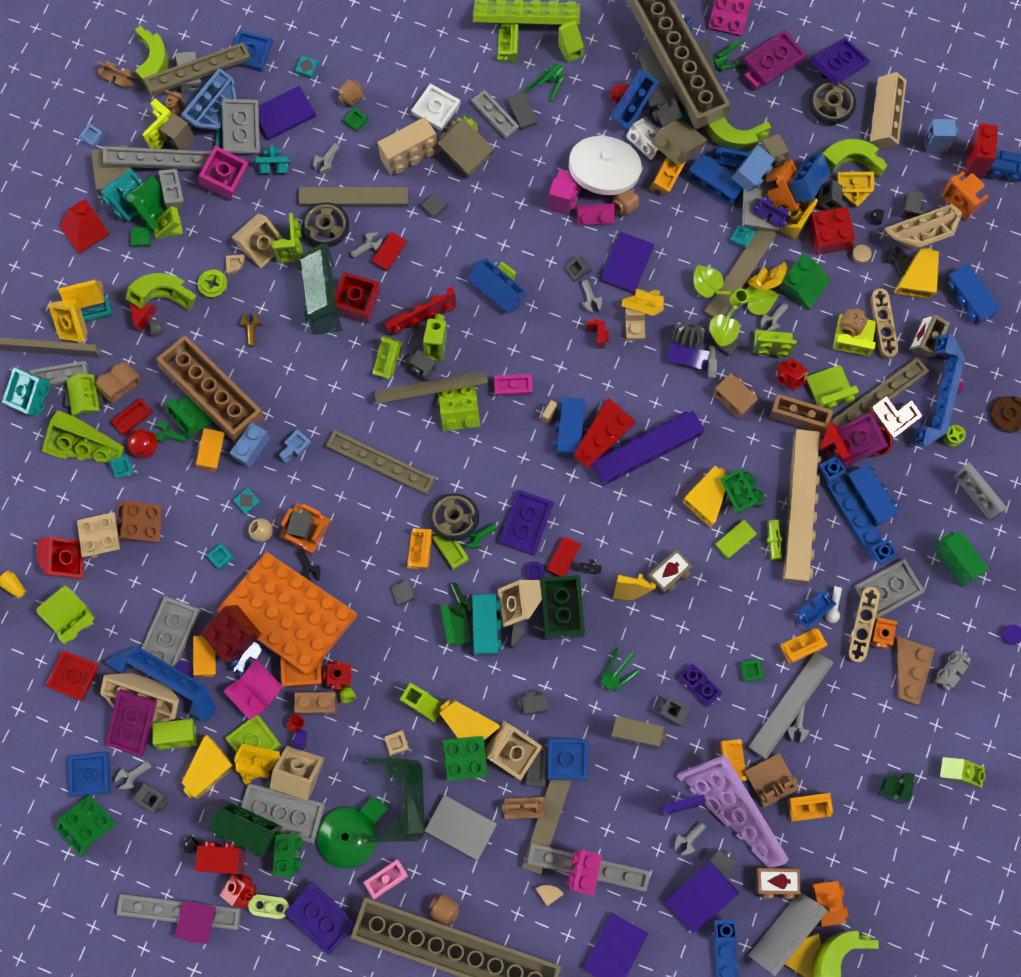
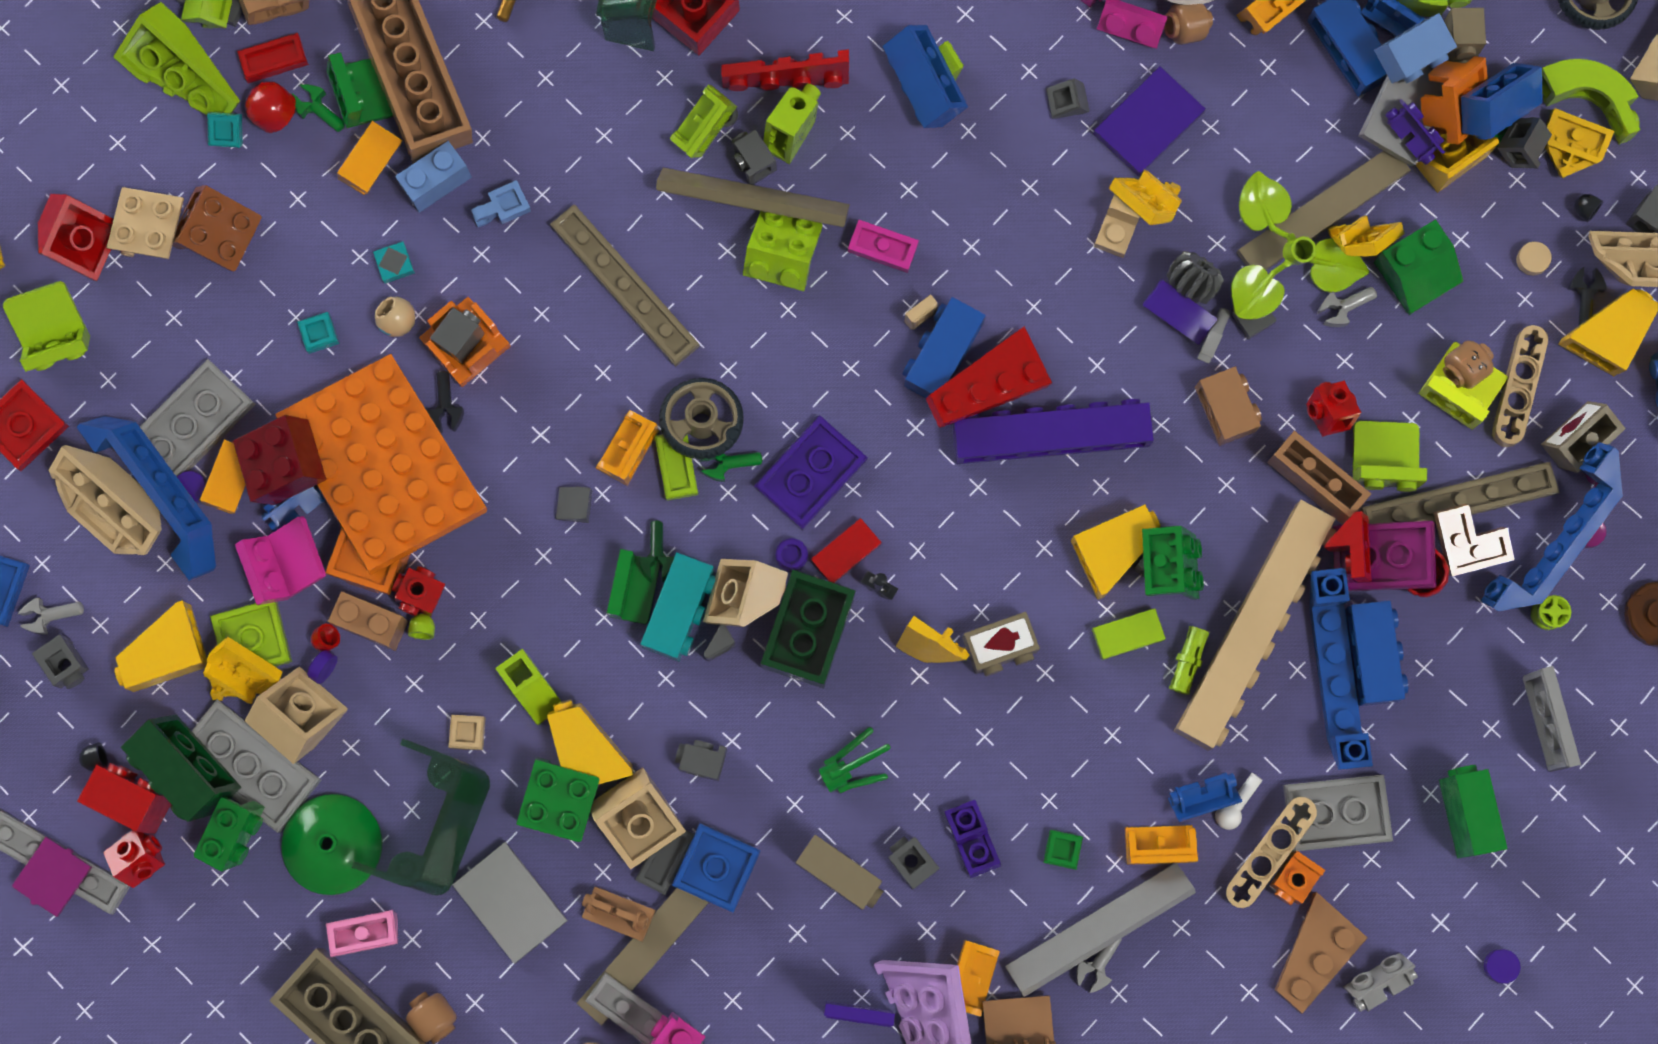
camera: 20 degrees right, 5 degrees up
magenta tile [105,689,157,757] -> none
lime hinge [153,719,197,750] -> none
yellowish green plate [248,895,290,919] -> none
dark purple tile [284,881,356,955] -> none
green tile [359,796,388,825] -> none
light grey bar [581,280,602,314] -> none
red bracket [586,319,609,349] -> none
teal tile [730,225,756,248] -> none
lime bracket [753,330,796,358] -> none
red brick [808,207,856,255] -> none

